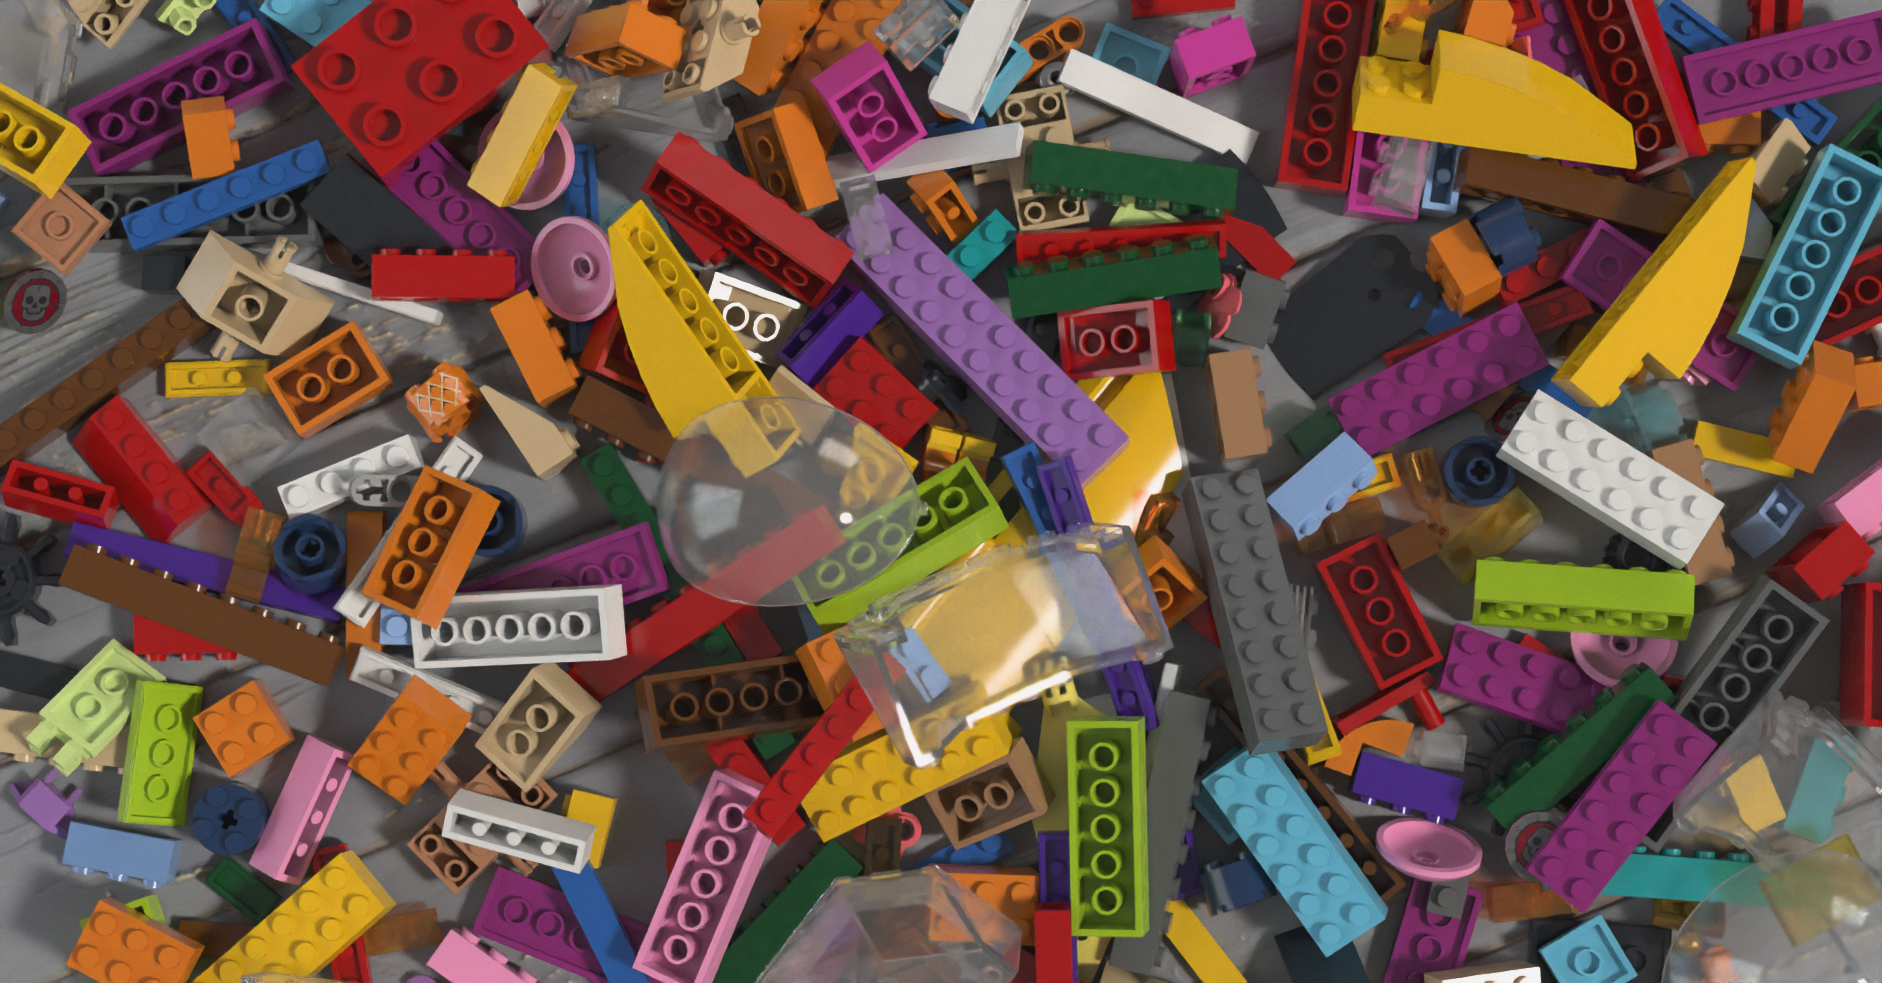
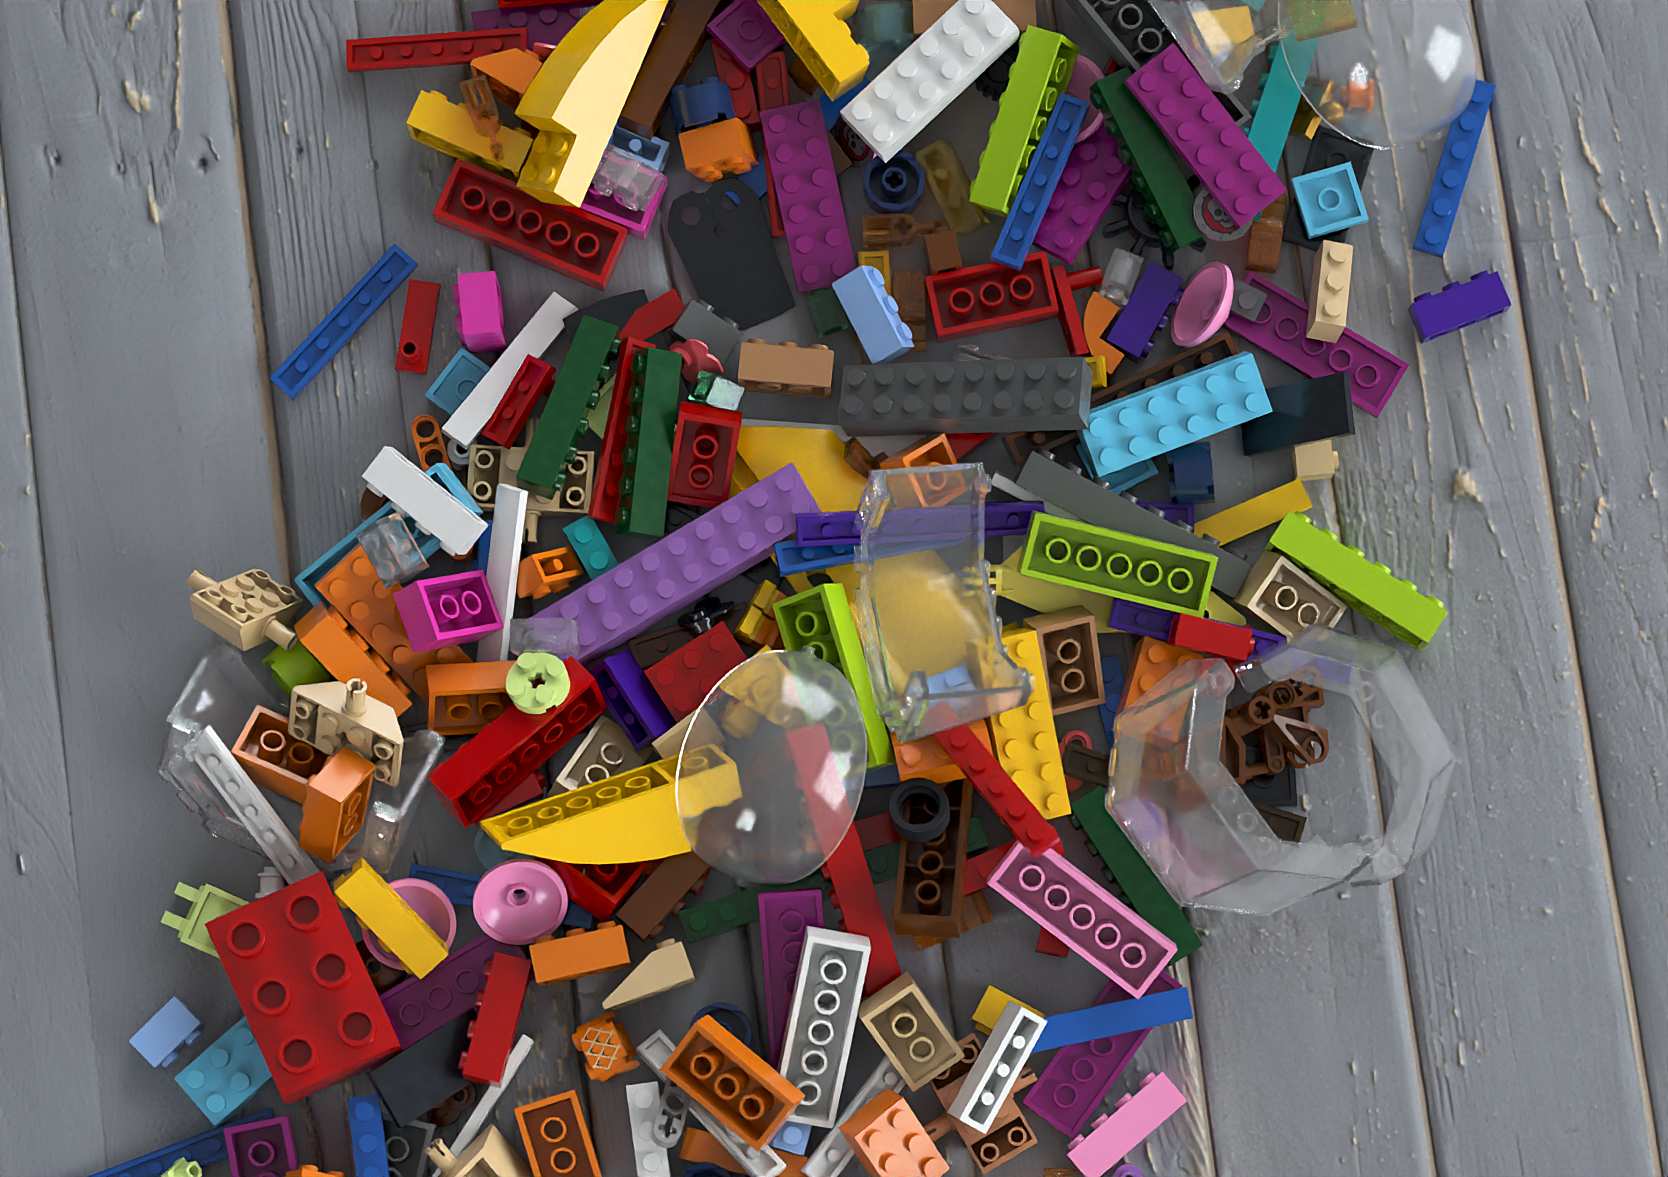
camera: 75 degrees left, 5 degrees down
none -> red piece [481,354,556,450]
none -> yellowish green plate [506,652,570,714]
none -> black tyre [888,778,950,843]
none -> blue plate [991,93,1090,271]

